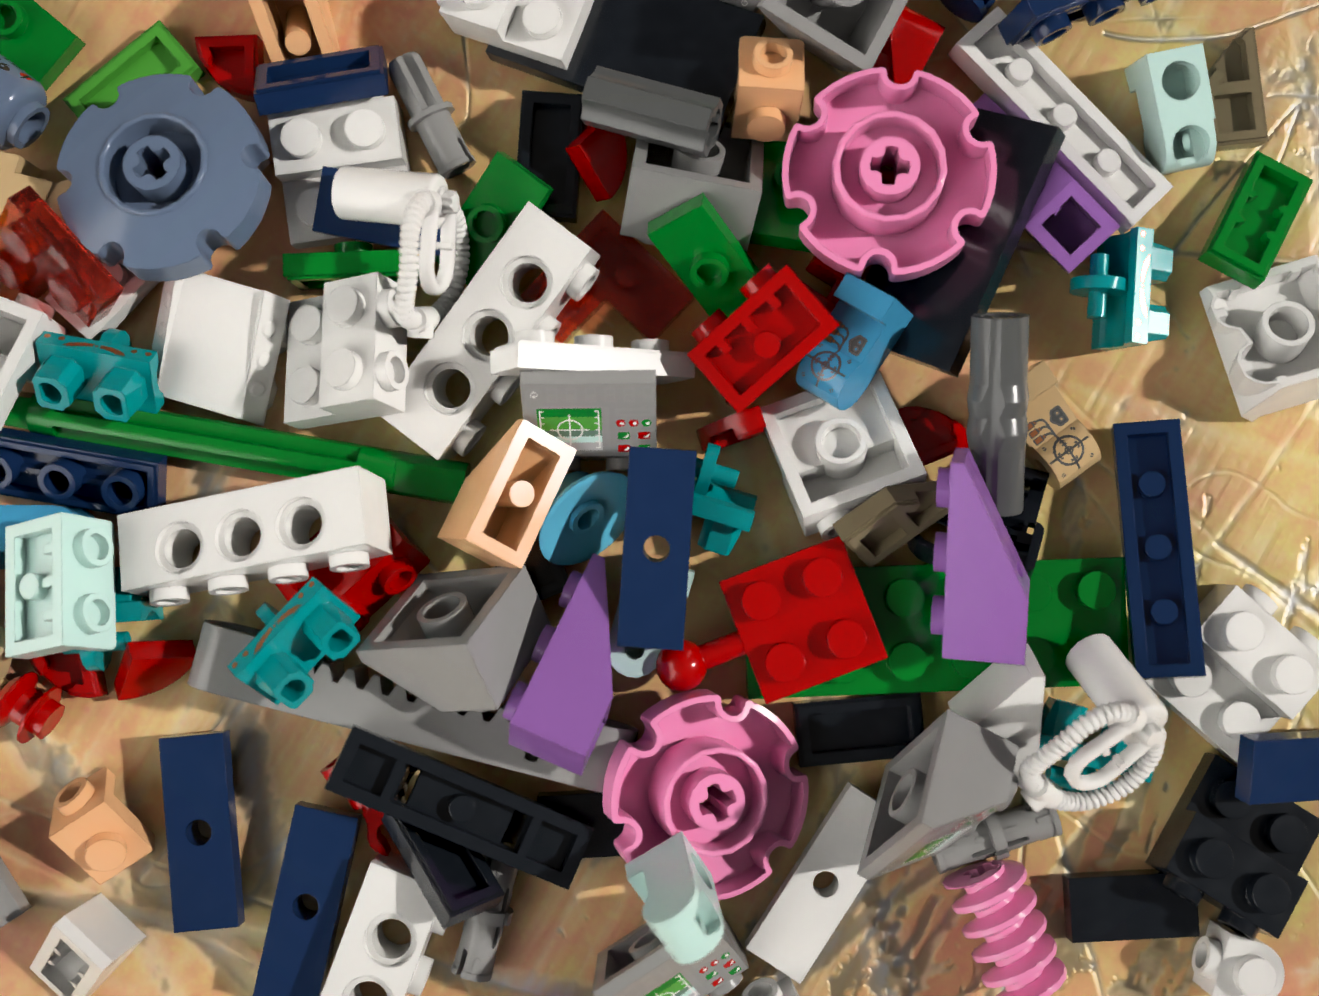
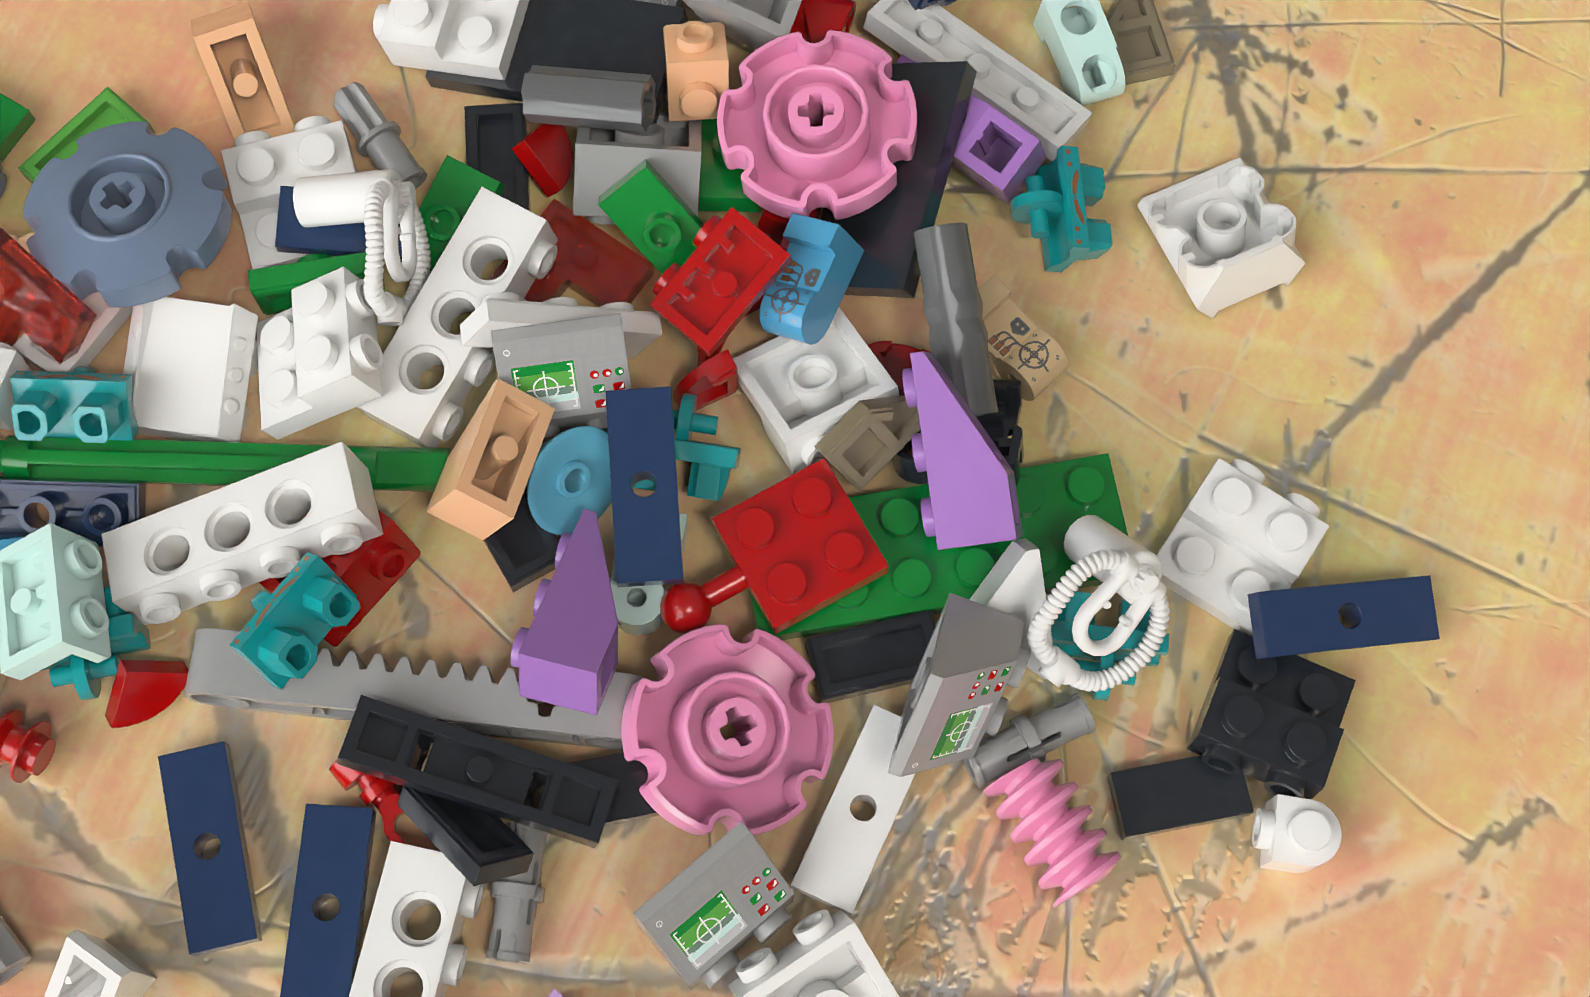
camera: 10 degrees left, 15 degrees down
red tile [29,652,109,698] -> none
light nougat bracket [48,767,155,885] -> none
red tile [195,34,264,103] -> none
dark blue tile [253,45,389,116] -> none
light grey slope [356,565,551,713] -> none
light aqua leg [625,831,724,965] -> none
dark blue plate [1111,418,1206,680] -> none
green plate [1197,151,1313,290] -> none

